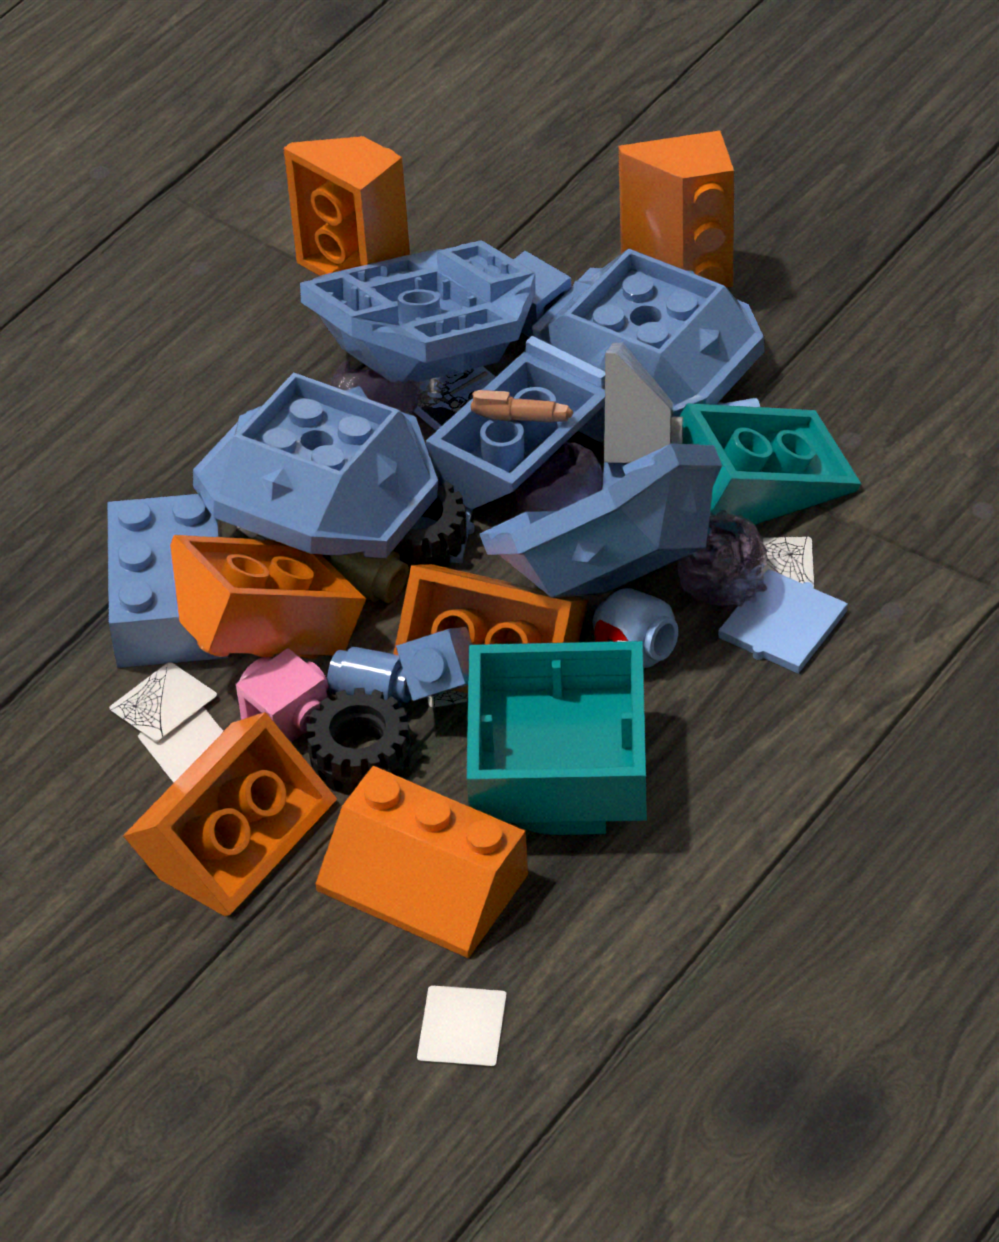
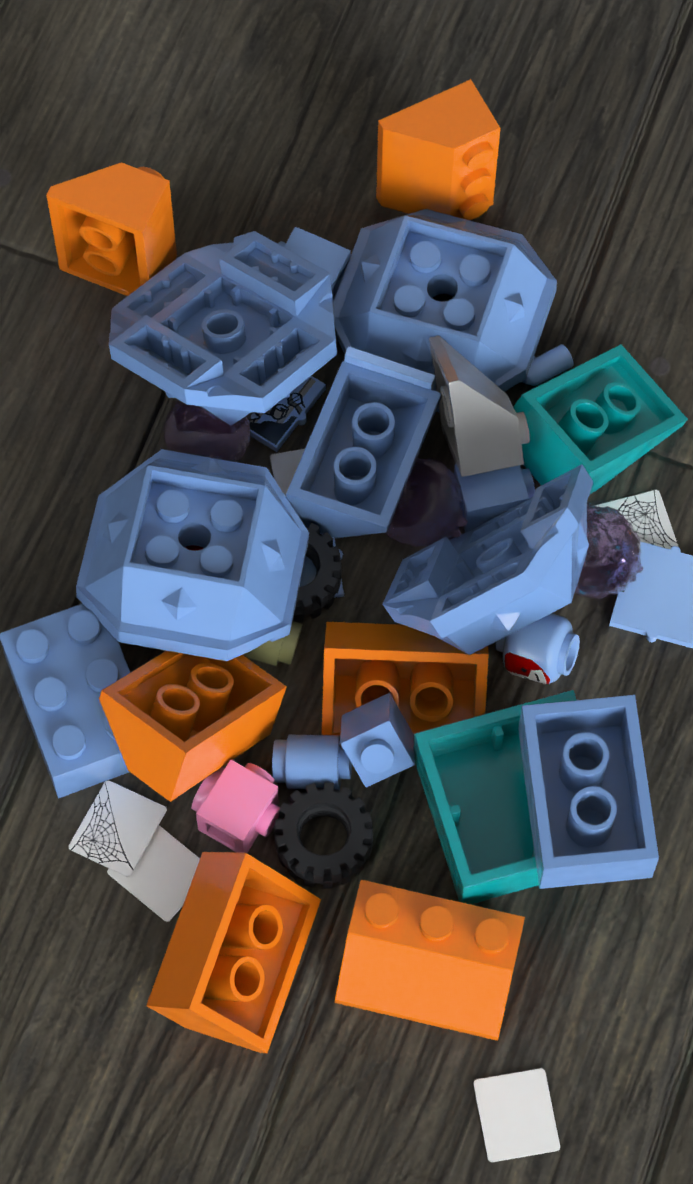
camera: 20 degrees left, 20 degrees up
nougat piece [471,390,573,423] -> none
none -> medium blue brick [518,695,659,889]

